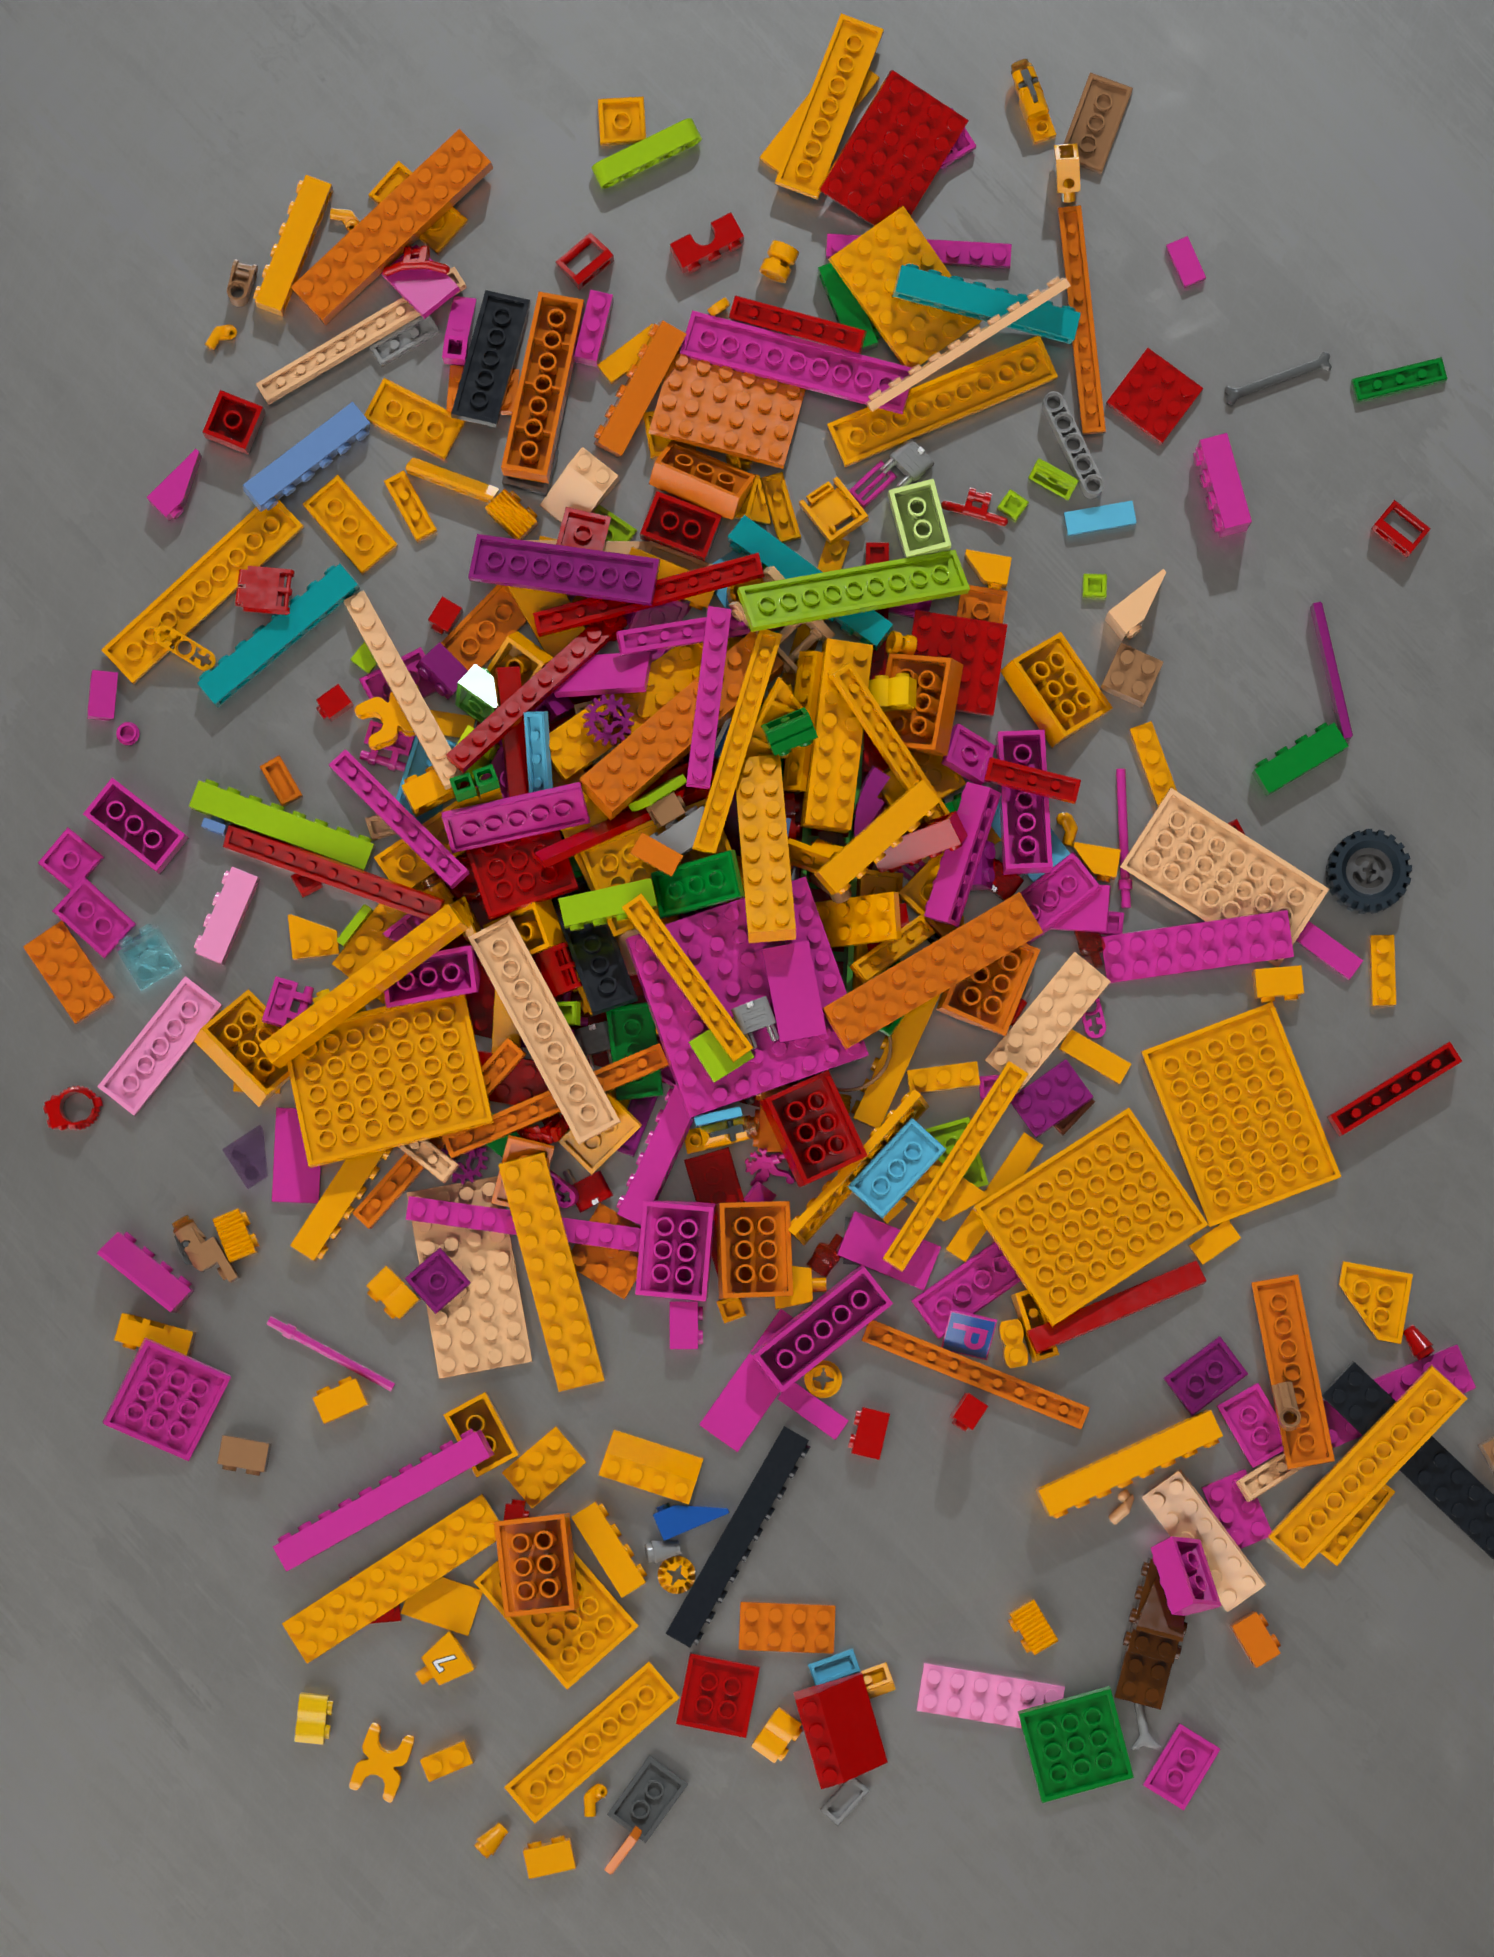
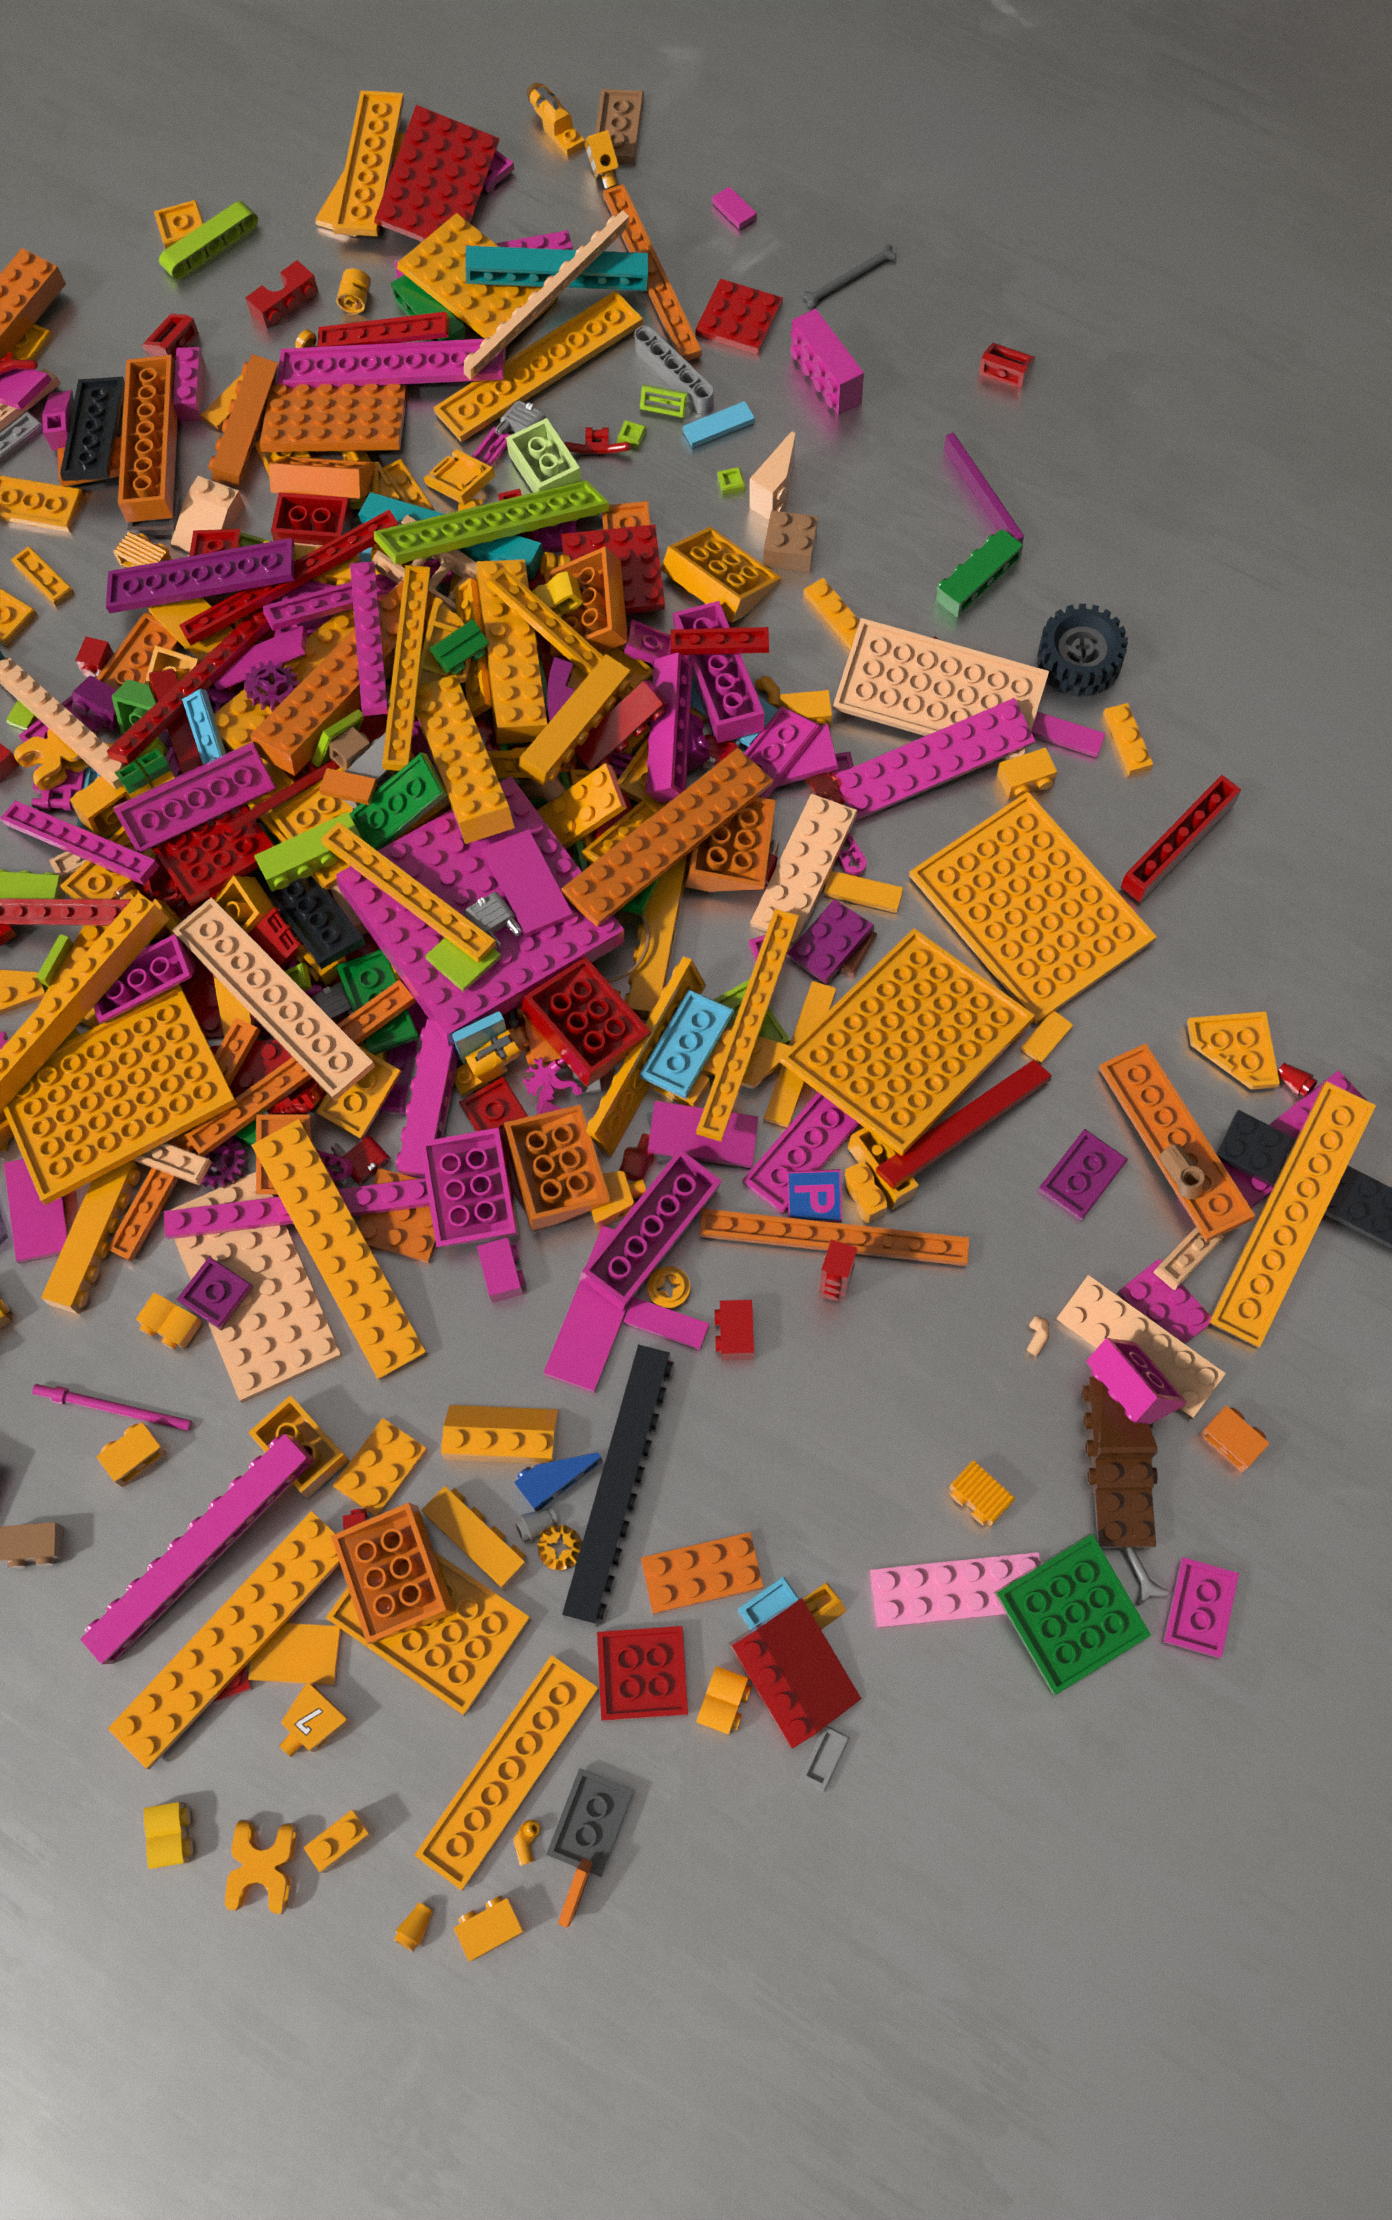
camera: 10 degrees left, 15 degrees down
light orange slope [405,457,499,503] -> none
light orange tile [716,1298,746,1324] -> none
light orange brick [906,1061,980,1094] -> none
light orange slope [964,549,1012,590] -> none
light orange brick [1035,1410,1223,1519] -> none
dark pink bar [1116,769,1133,908] -> none
dark pink plate [1216,1383,1283,1468] -> none
light orange plate [1319,1484,1395,1566] -> none
green tile [1351,357,1448,403] -> none

